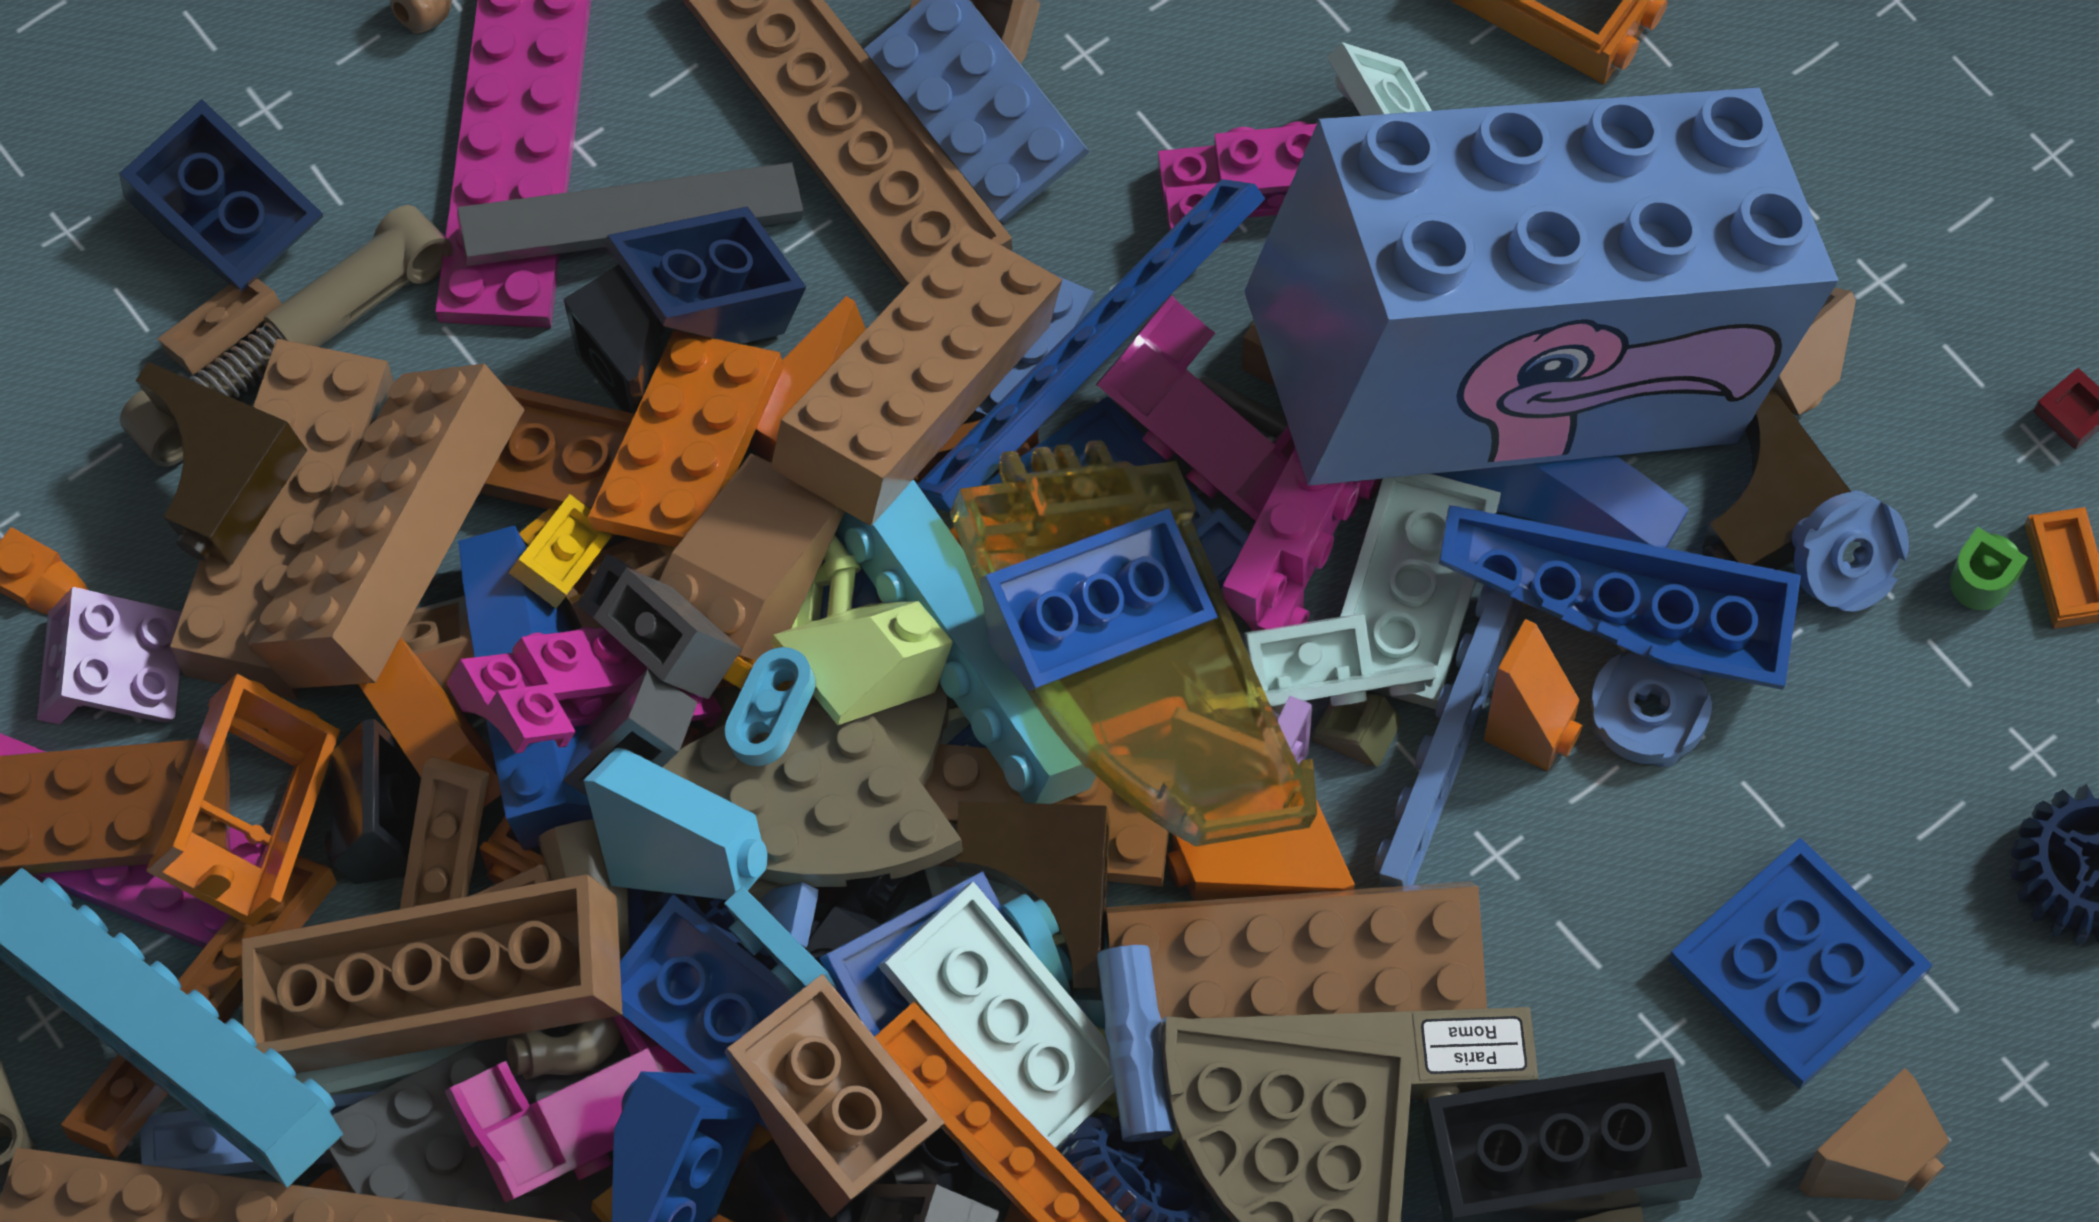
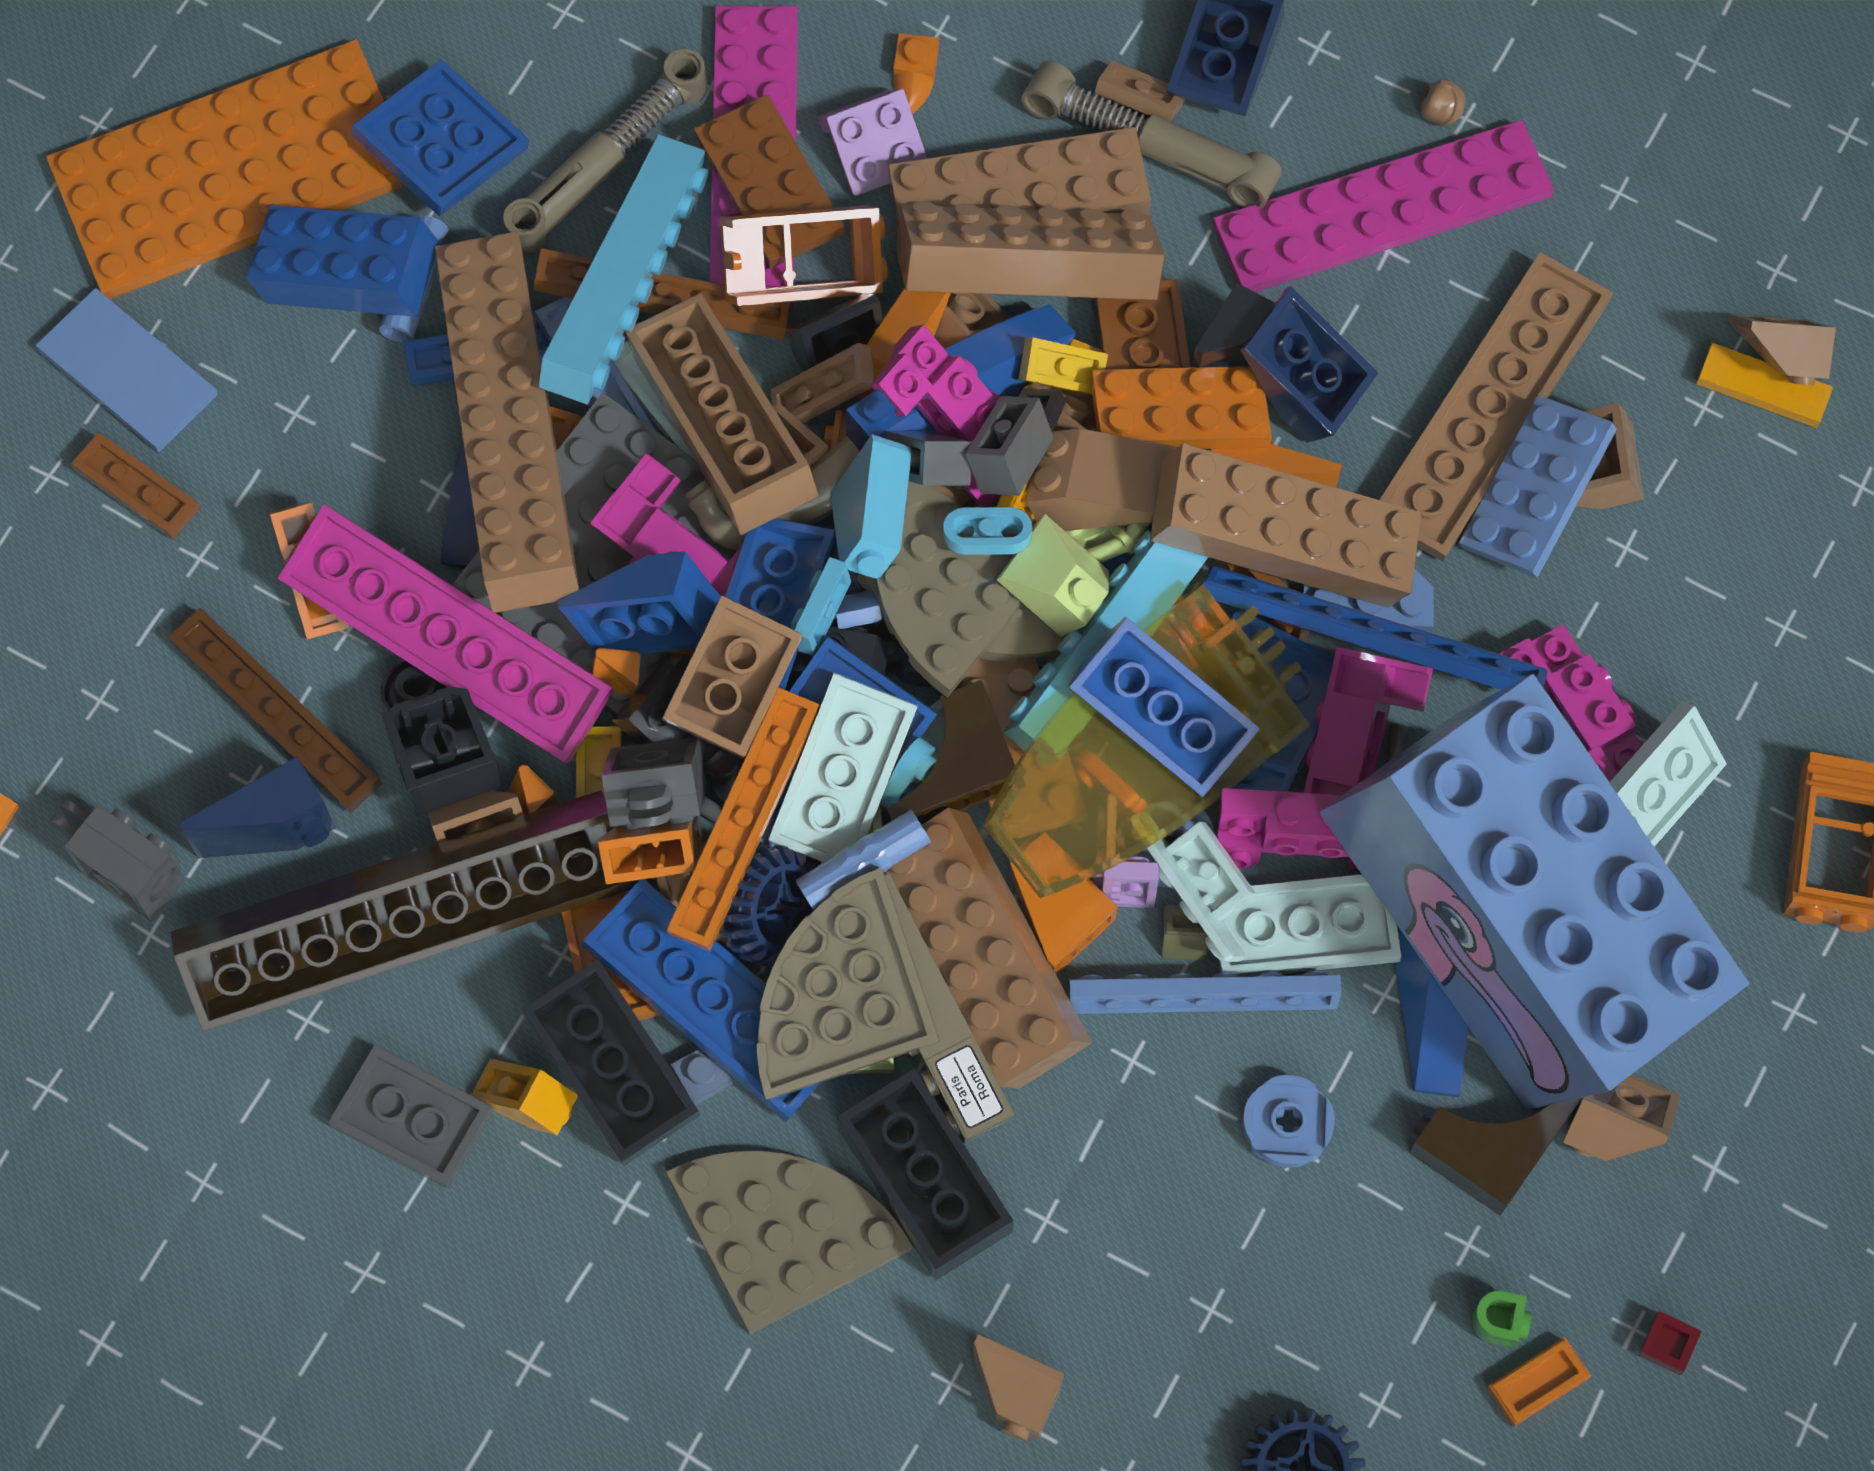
camera: 65 degrees right, 5 degrees up
dark brown arch [135,362,307,565] -> none
dark grey tile [457,163,803,266] -> none
blue wedge [1438,505,1801,690] -> none
orange slope [1484,619,1582,772] -> none
blue plate [1668,838,1932,1090] -> none
medium blue plate [1791,490,1909,611] -> none

